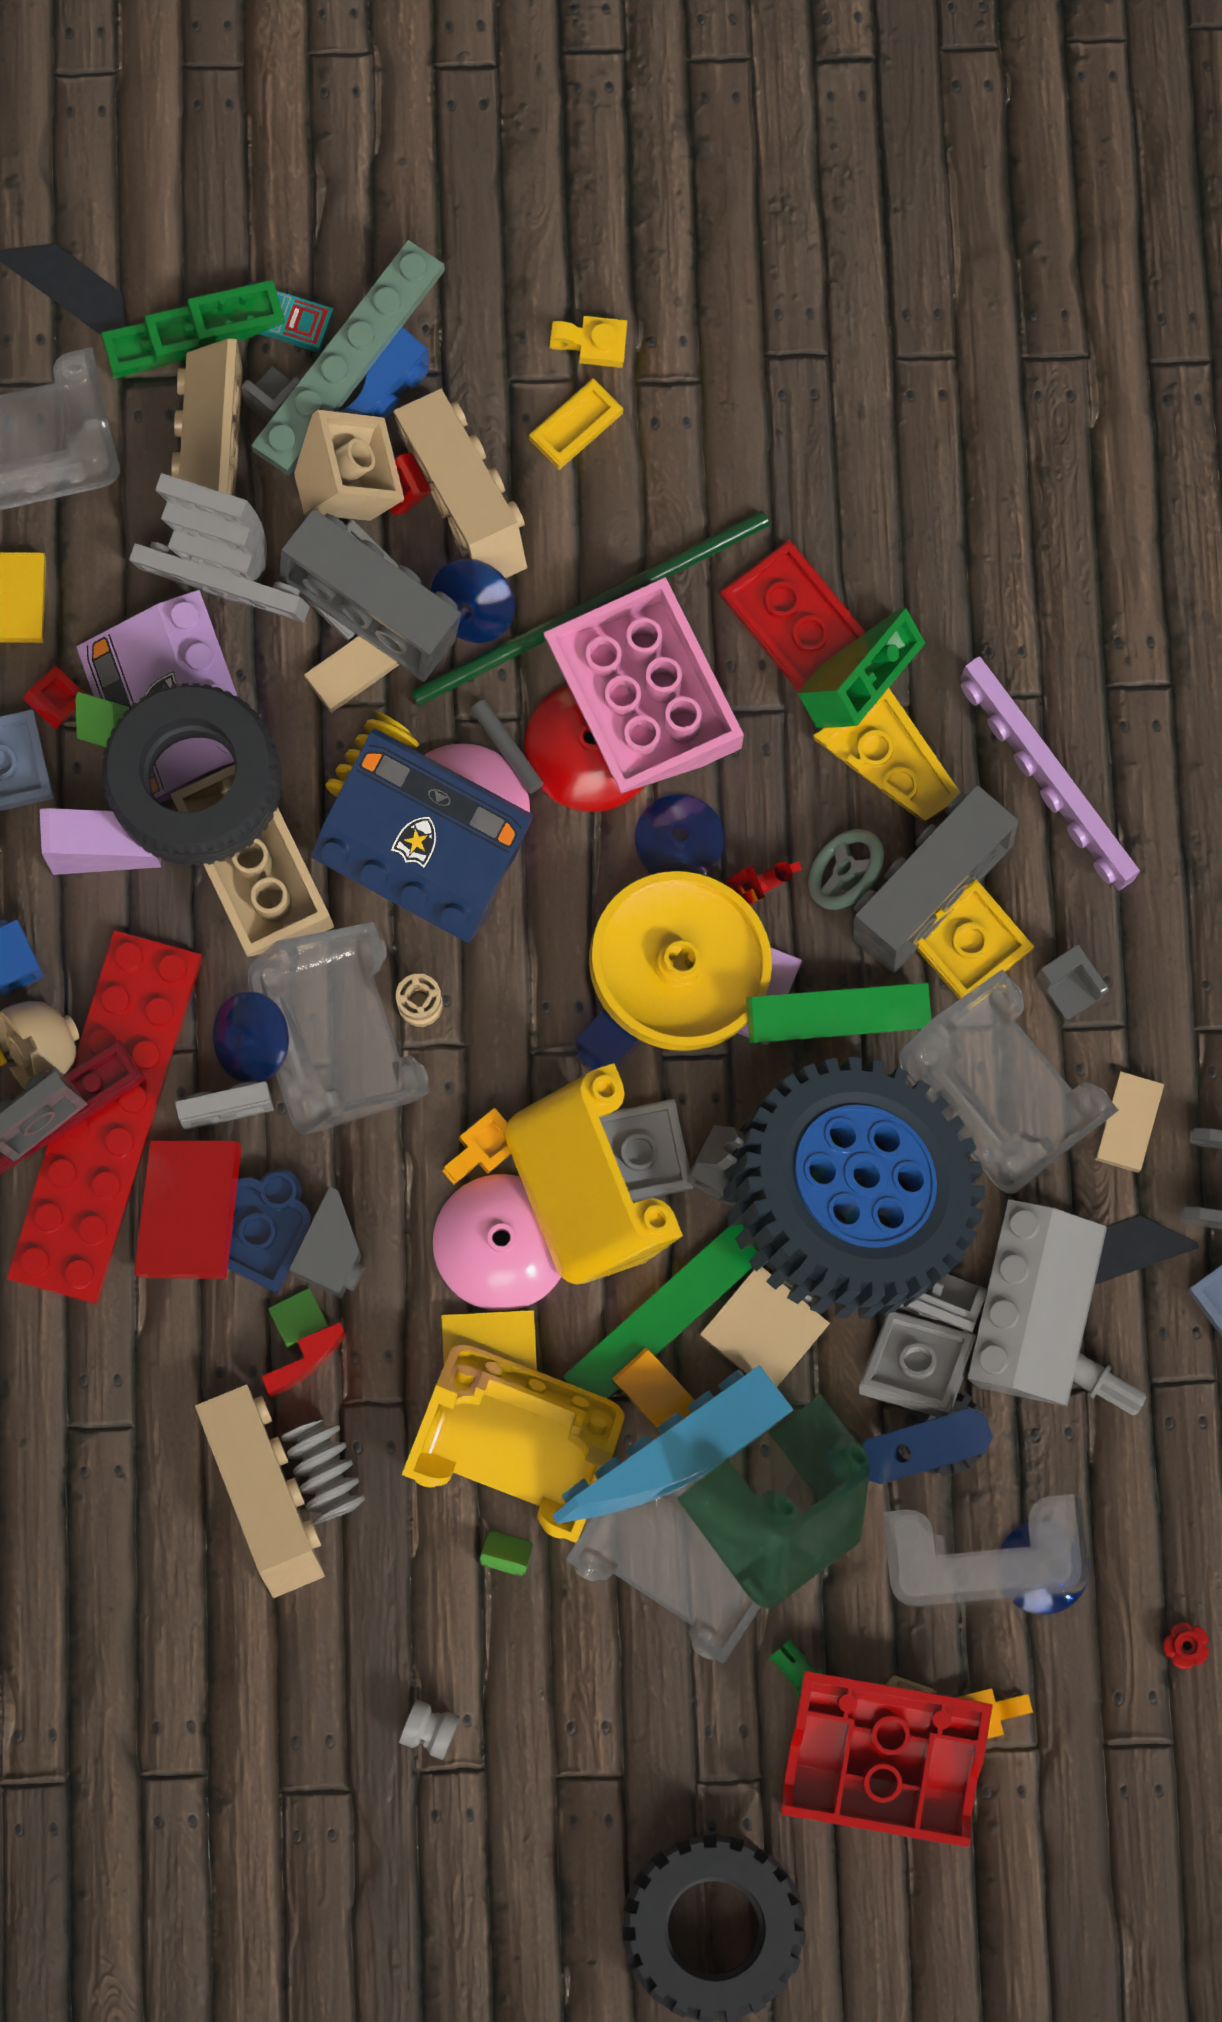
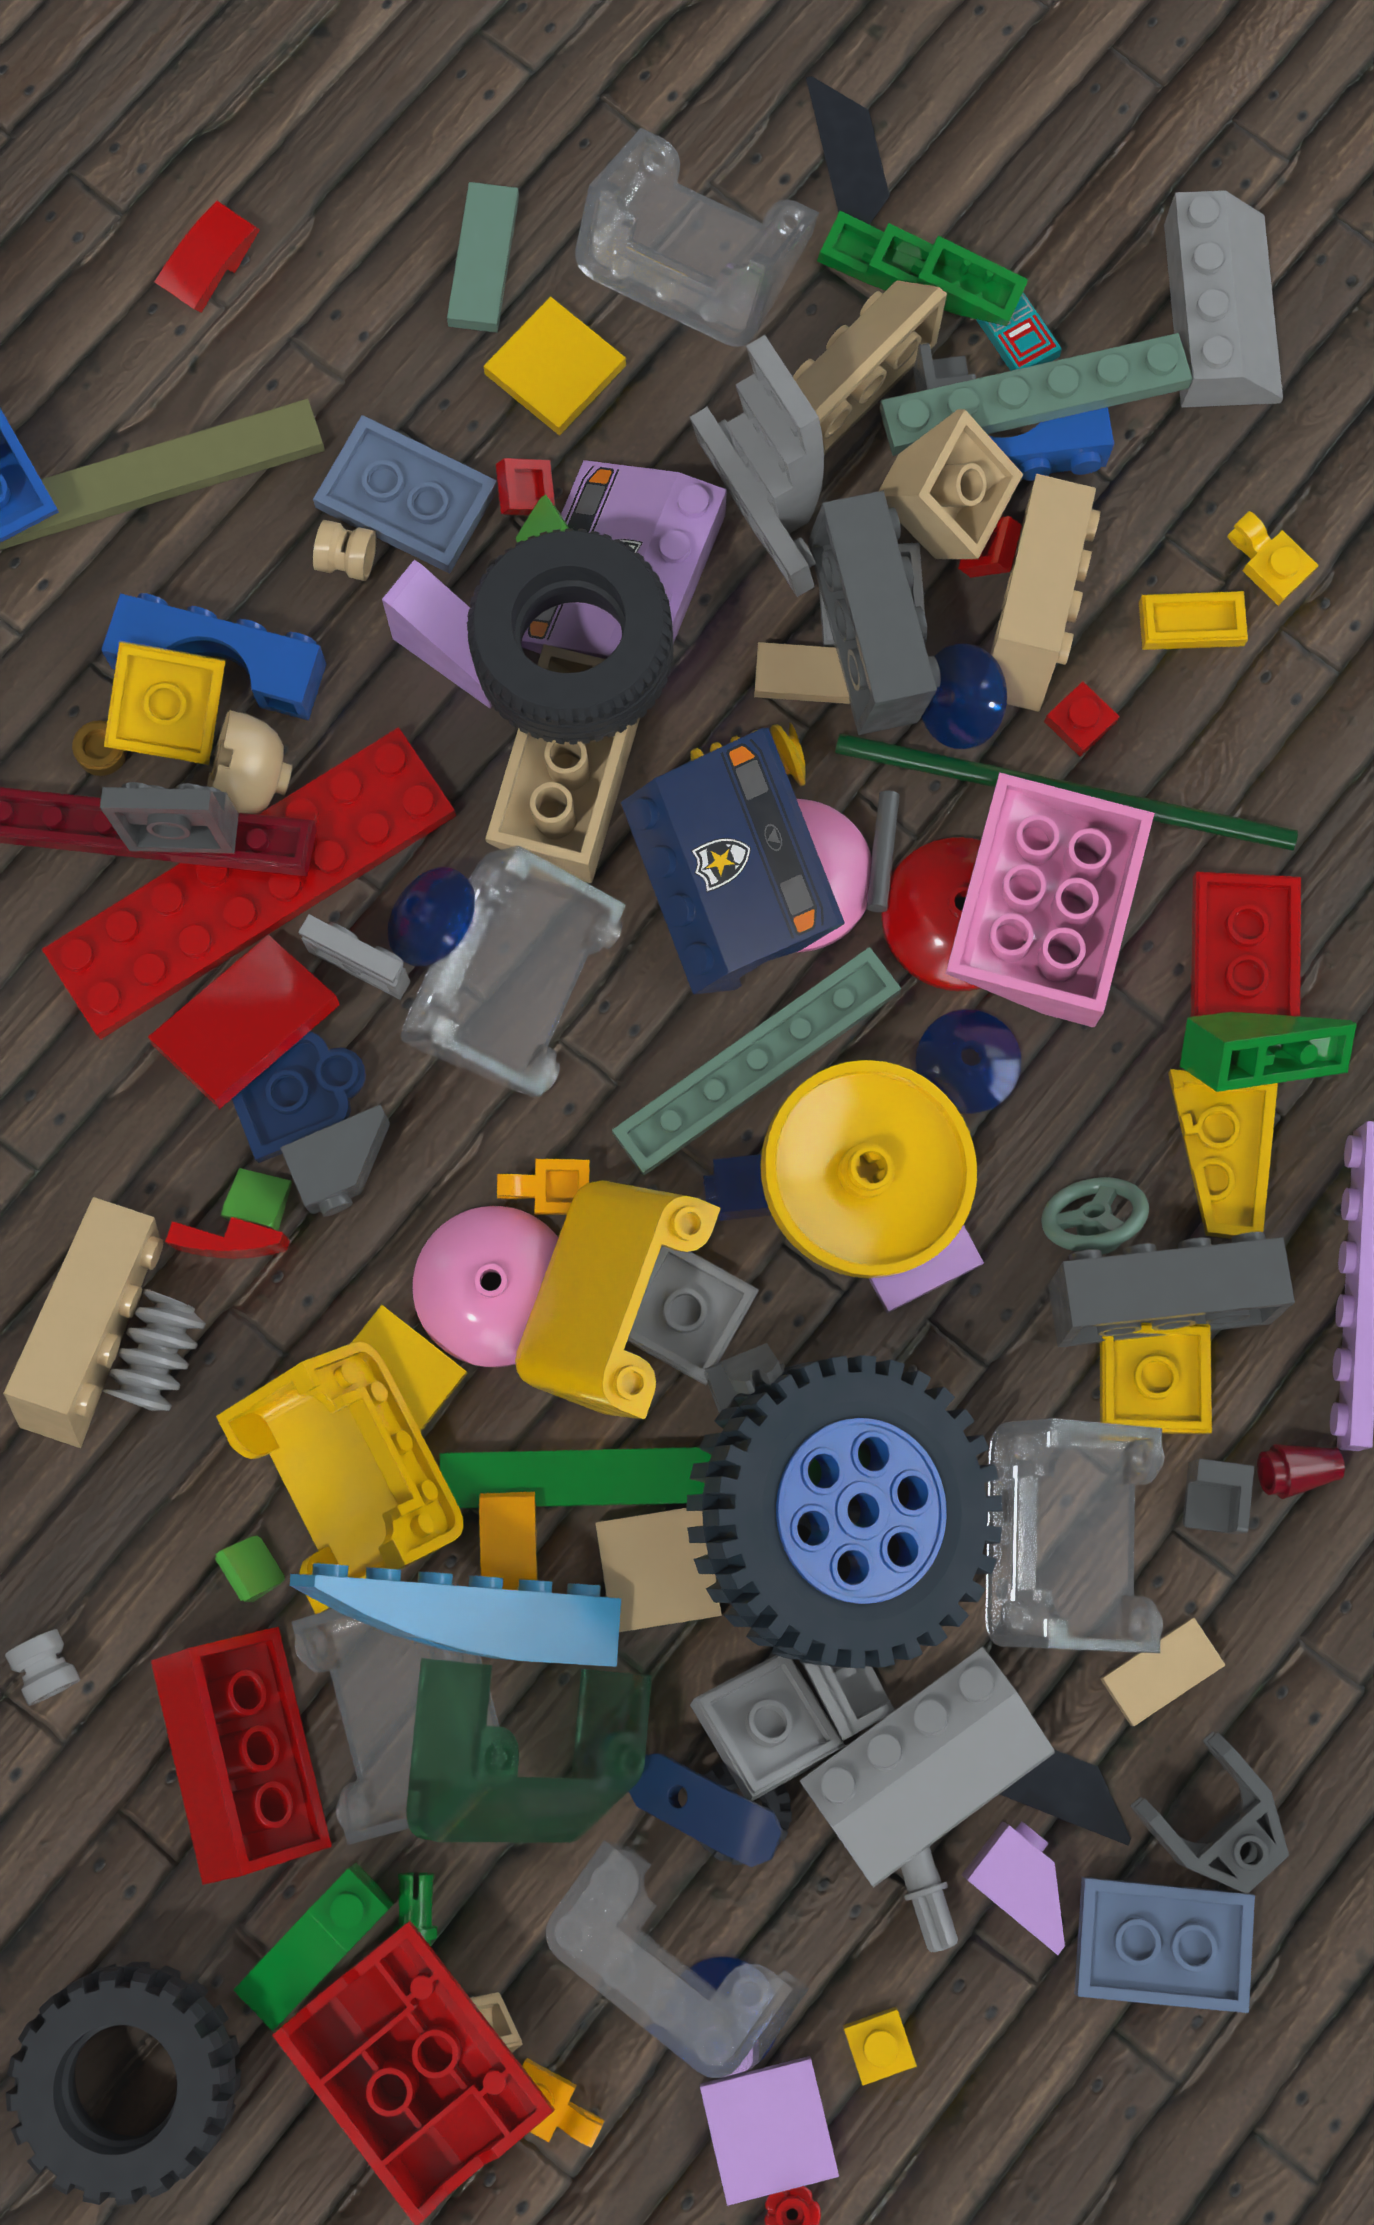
camera: 45 degrees right, 0 degrees up
tan wheel [396,974,443,1027] -> none
red piece [726,861,802,906] -> none
green slope [746,983,932,1043] -> none
none -> red slope [151,1626,332,1885]
none -> green slope [233,1862,395,2031]
none -> sand green plate [612,947,901,1176]
none -> lavender tile [700,2056,839,2206]
none -> yellow plate [842,2007,917,2086]
none -> lavender slope [962,1821,1065,1955]
none -> red plate [1044,681,1120,757]
none -> light grey slope [1164,191,1283,408]
none -> dark red cone [1257,1444,1345,1499]

